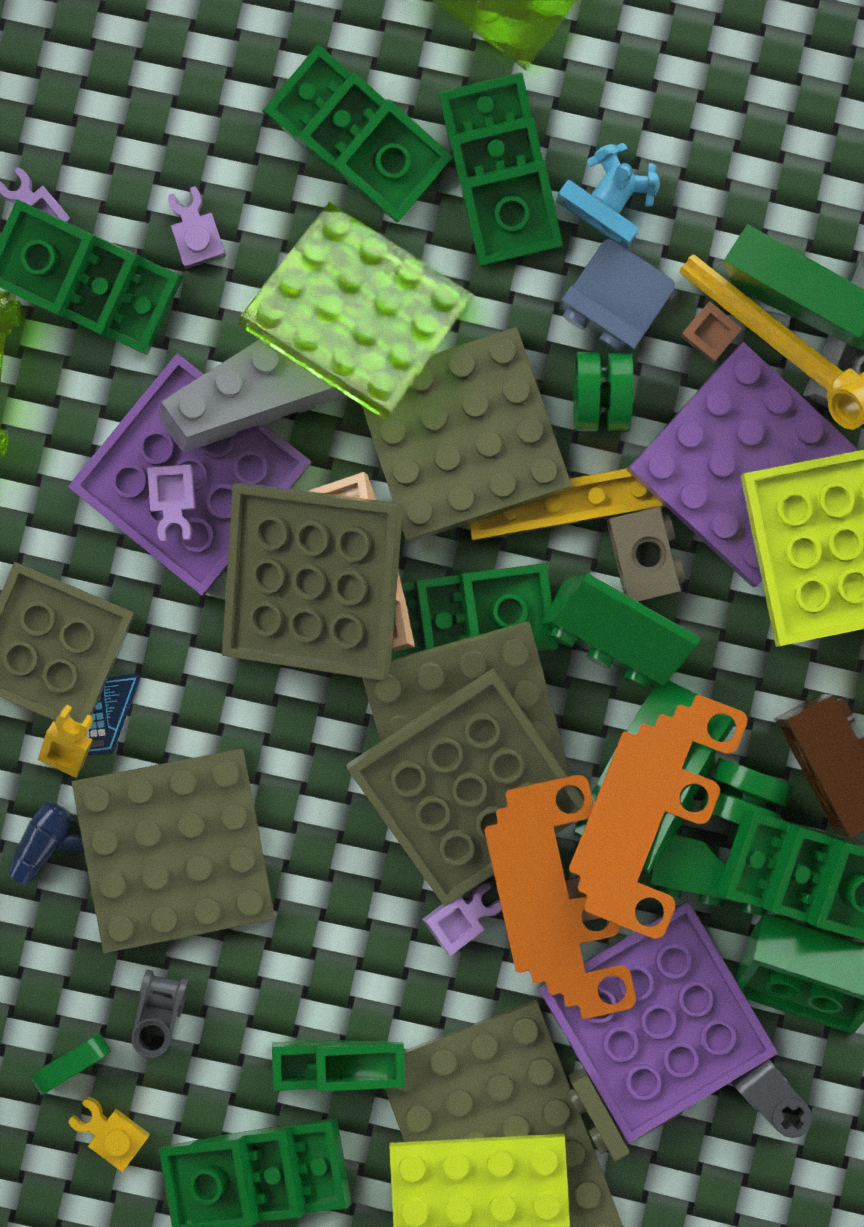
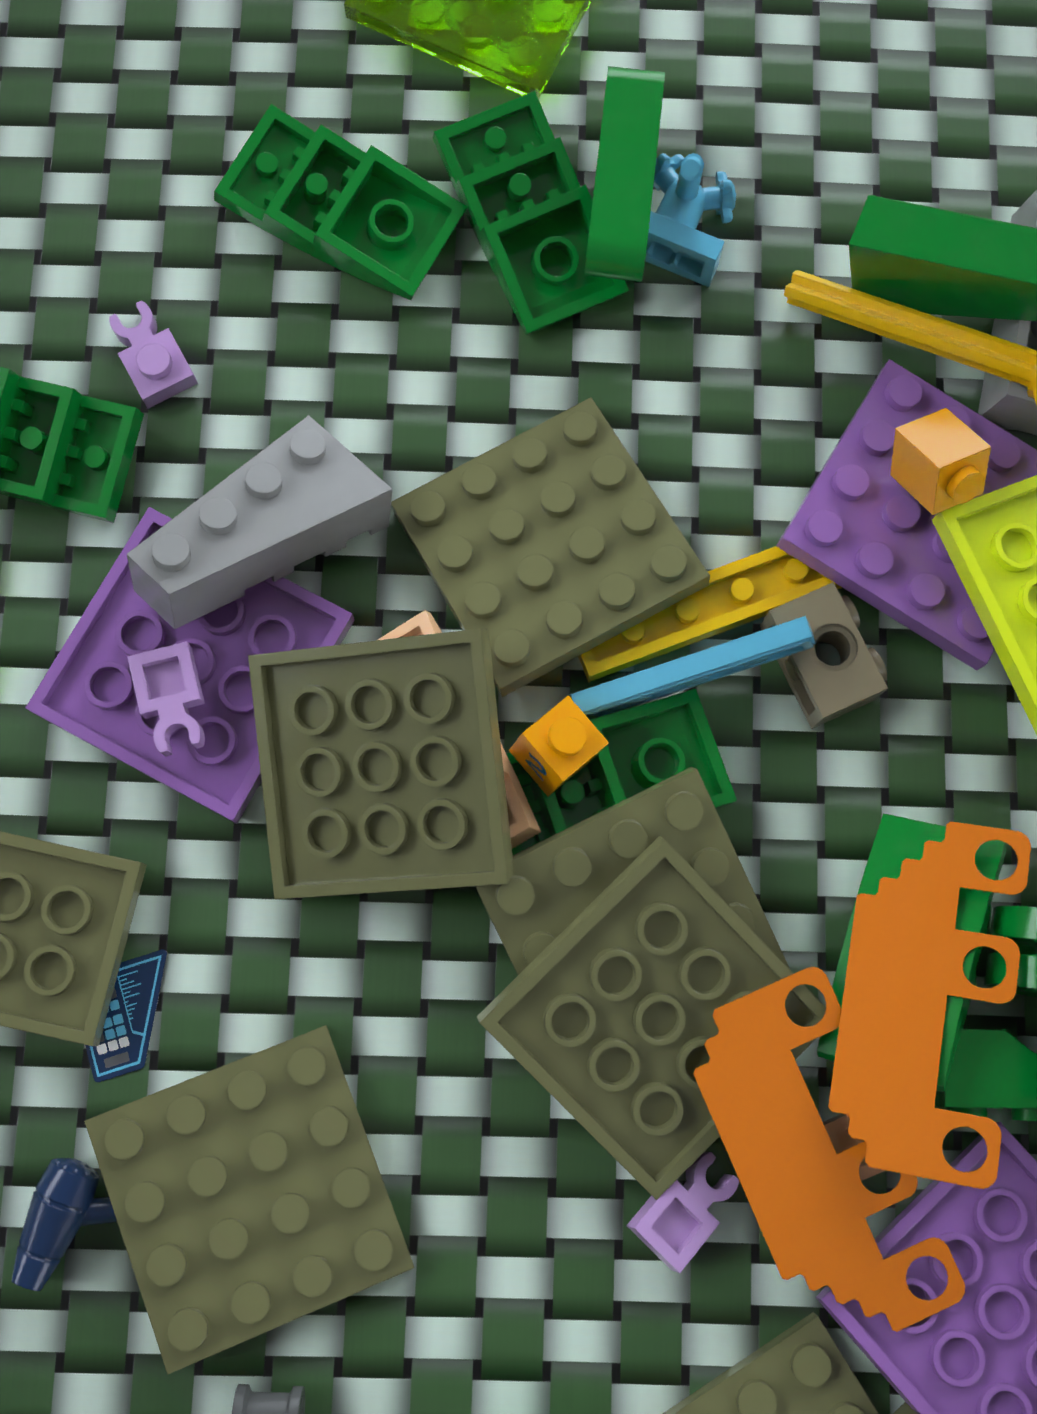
camera: 15 degrees left, 10 degrees down
yellow plate [37,705,93,778] -> none
clear neon green plate [237,202,473,420] -> none
green slope [541,573,701,689] -> none
sand blue bracket [559,239,675,353] -> none
green wheel [573,352,633,432] -> none
nougat plate [681,301,743,363] -> none
none -> light orange brick [509,695,609,797]
none -> medium azure tile [571,616,816,719]
none -> green beam [584,66,665,282]
none -> light orange brick [890,408,991,515]

